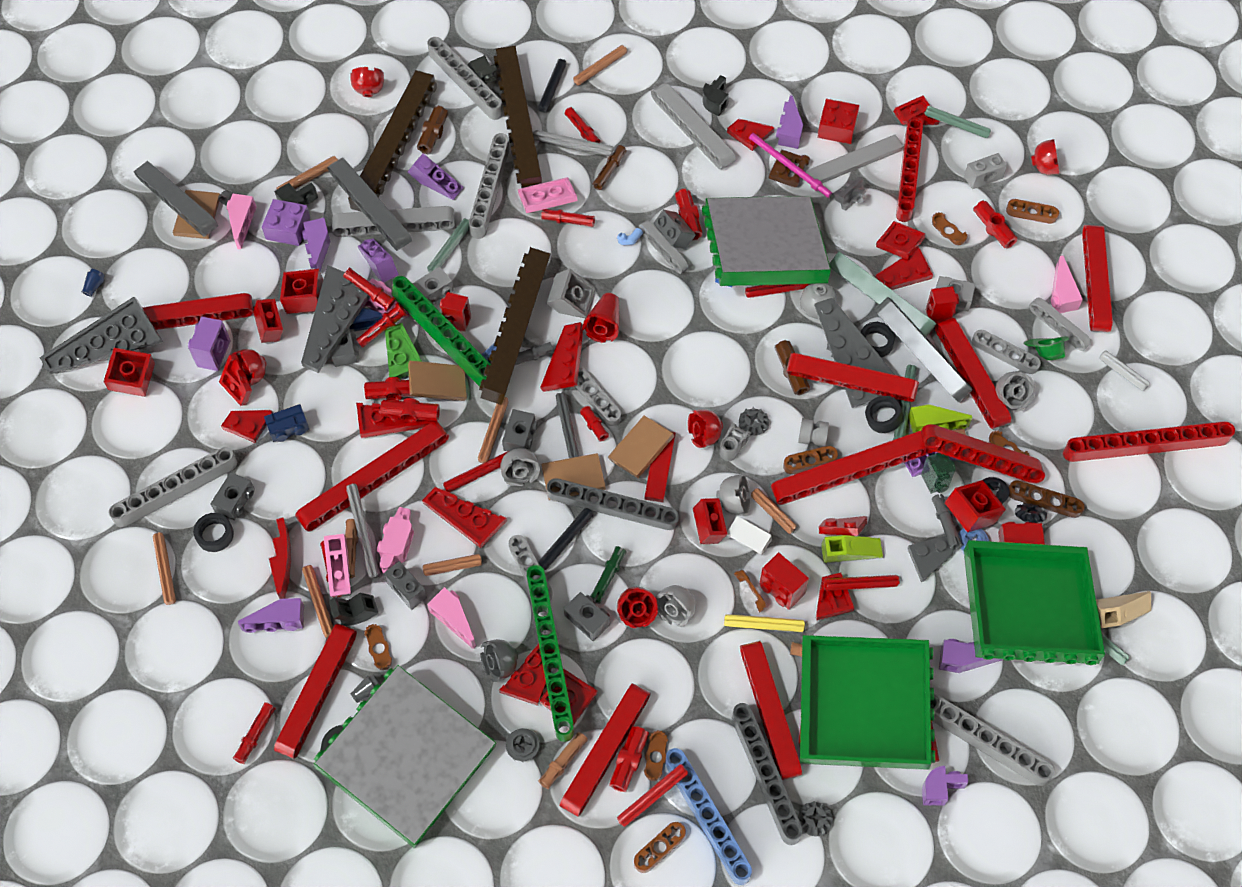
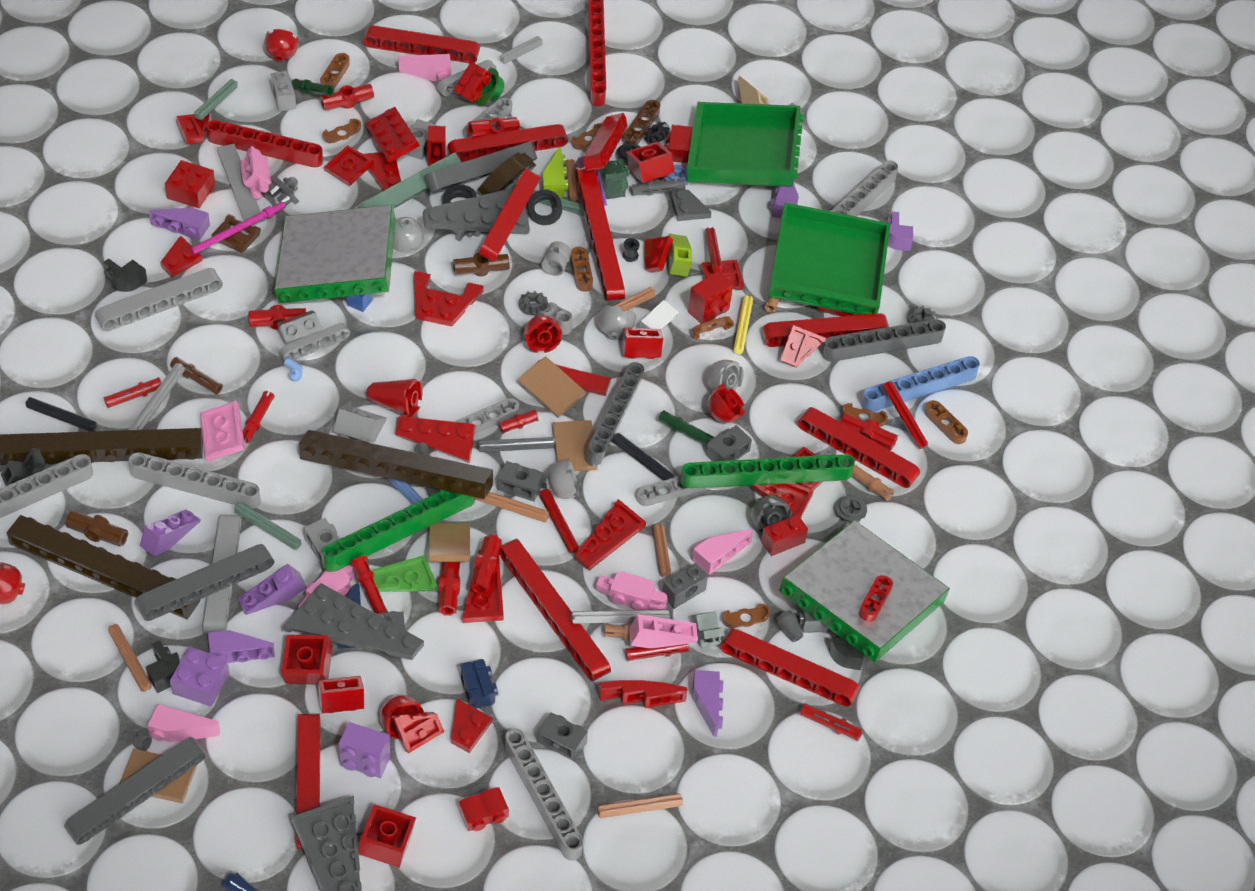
camera: 90 degrees left, 10 degrees down
black tyre [193,513,234,552] -> none
nougat axle [302,565,333,638] -> none
red pin [343,267,396,311] -> none
red brick [440,292,471,332] -> none
nougat axle [573,45,627,86] -> none
light grey cylinder [996,371,1035,409] -> none
none -> bright pink hinge [240,146,272,200]
none -> dark green pin [291,78,334,97]
none -> red plate [365,107,420,163]
none -> red wing [414,271,484,327]
none -> red brick [453,61,492,104]
none -> red brick [458,787,509,831]
none -> red piece [467,117,520,137]
none -> dark brown arch [478,152,536,195]
none -> black bush [622,238,640,262]
none -> red brick [761,514,808,556]
none -> wing [779,325,826,367]
none -> red beam [859,575,893,622]

